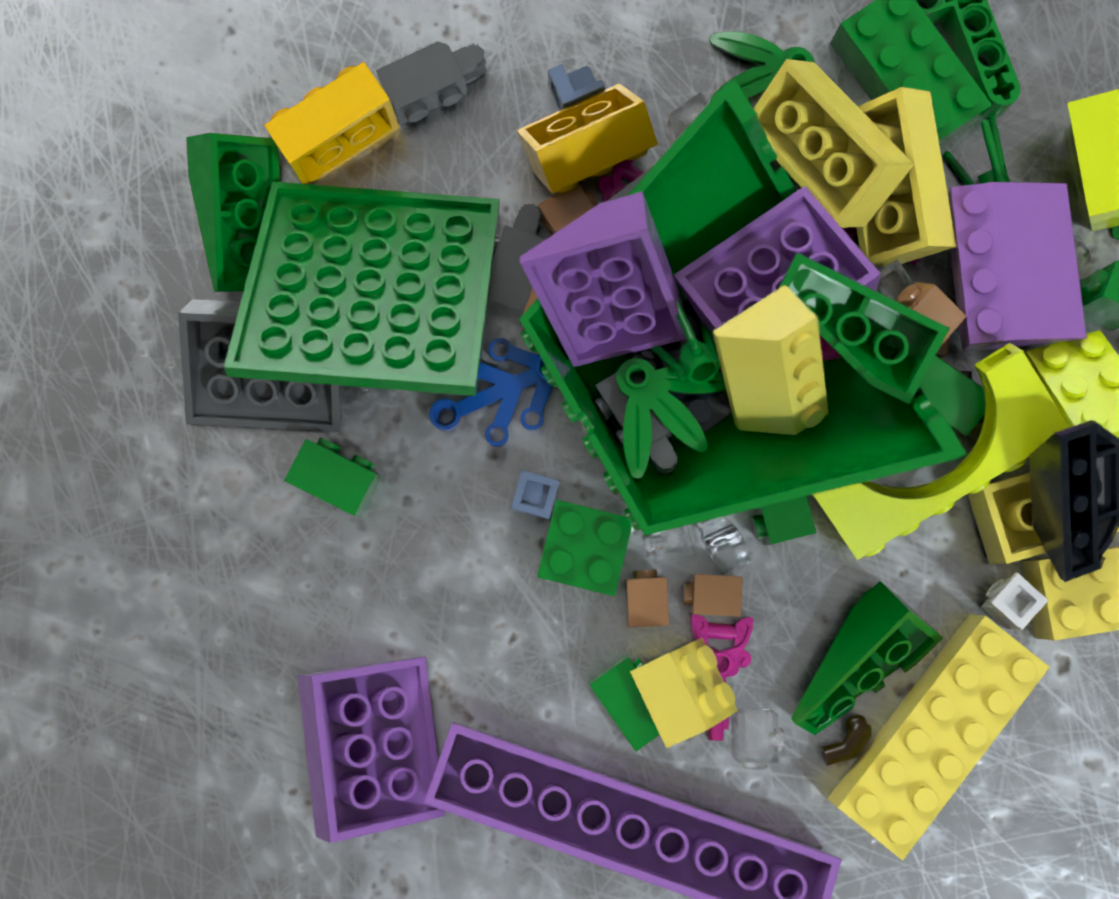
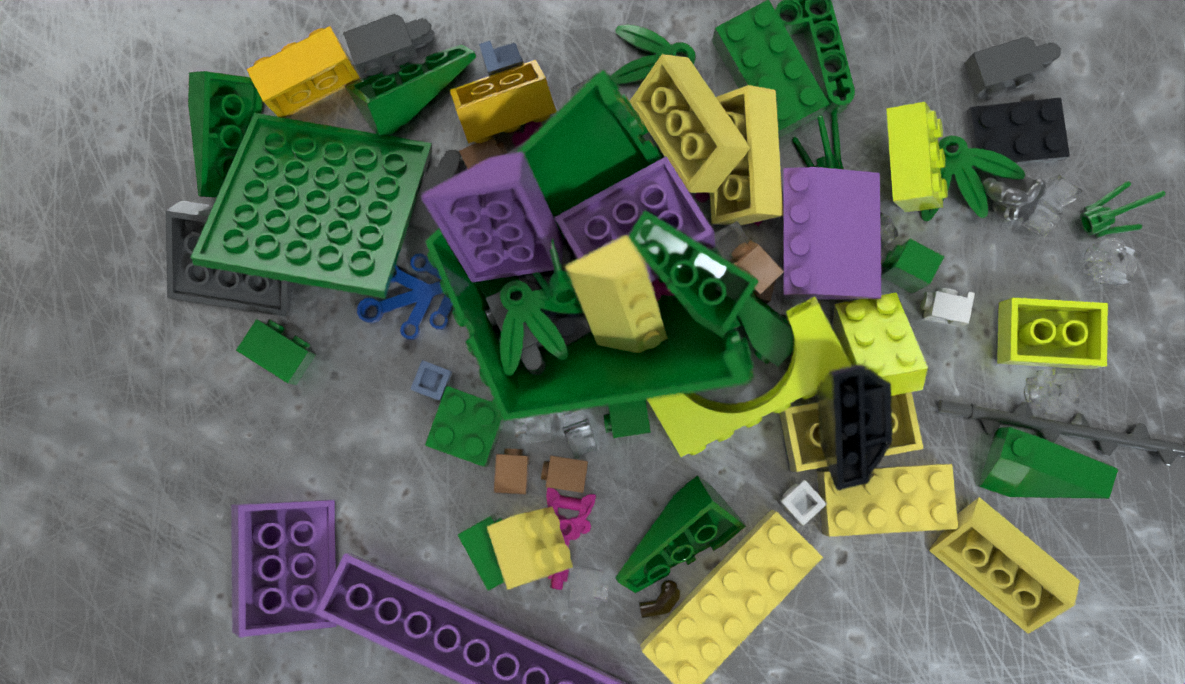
camera: 15 degrees right, 0 degrees up
none -> green wedge [346,44,476,136]

